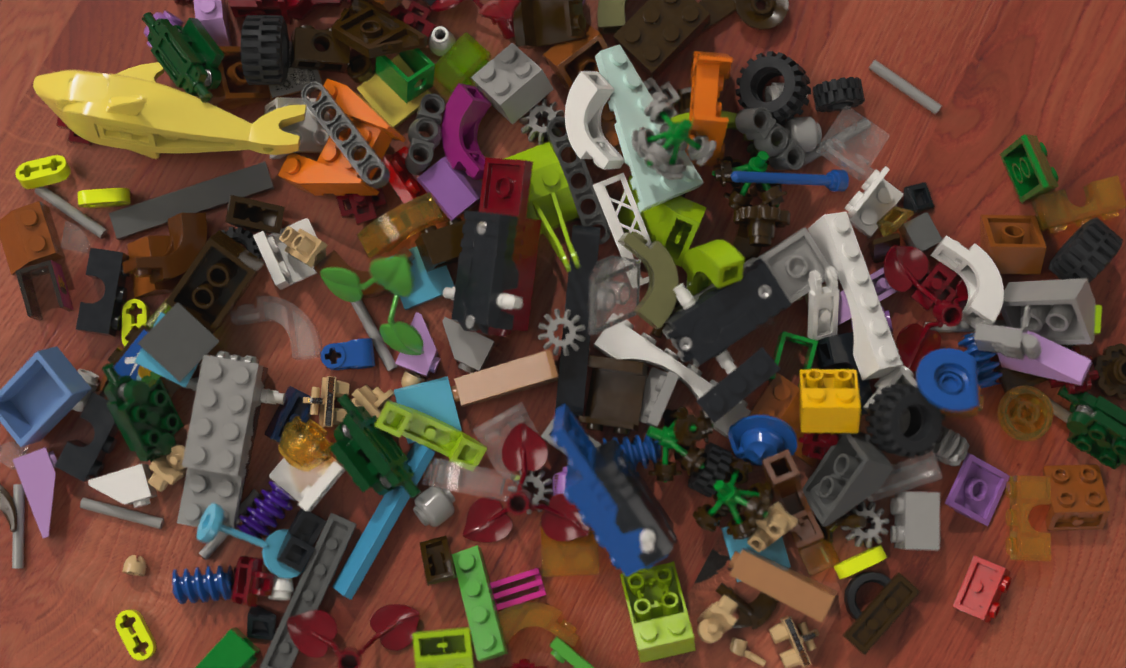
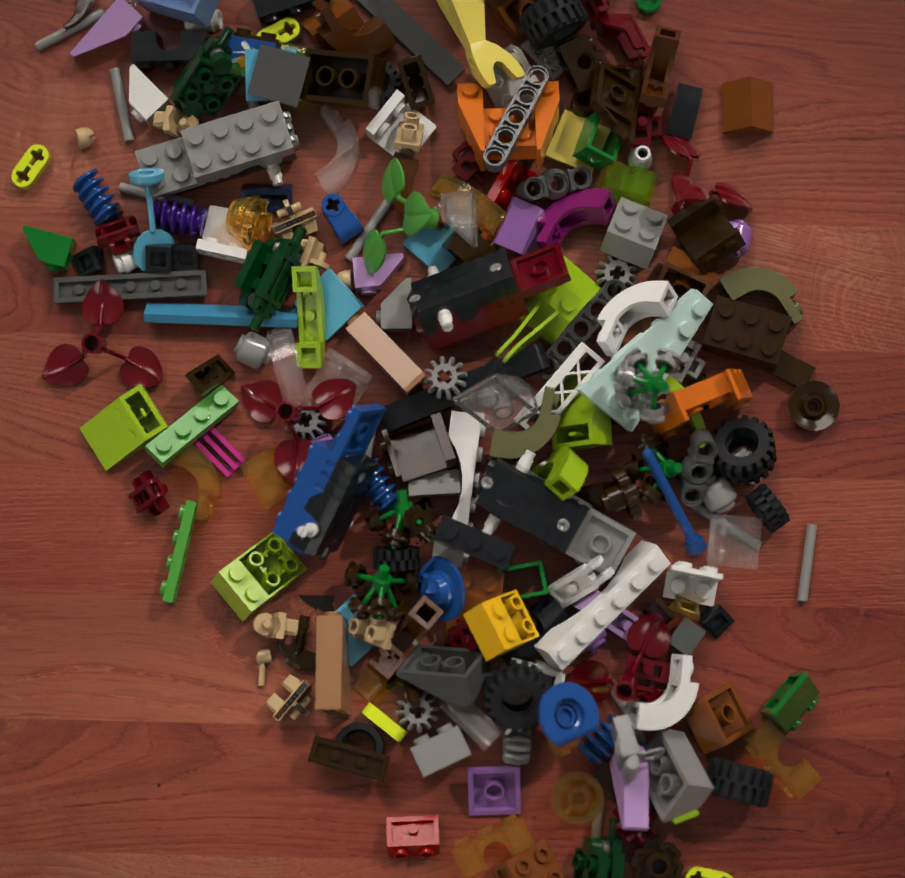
camera: 65 degrees right, 0 degrees up
none -> clear slope [437,191,478,247]

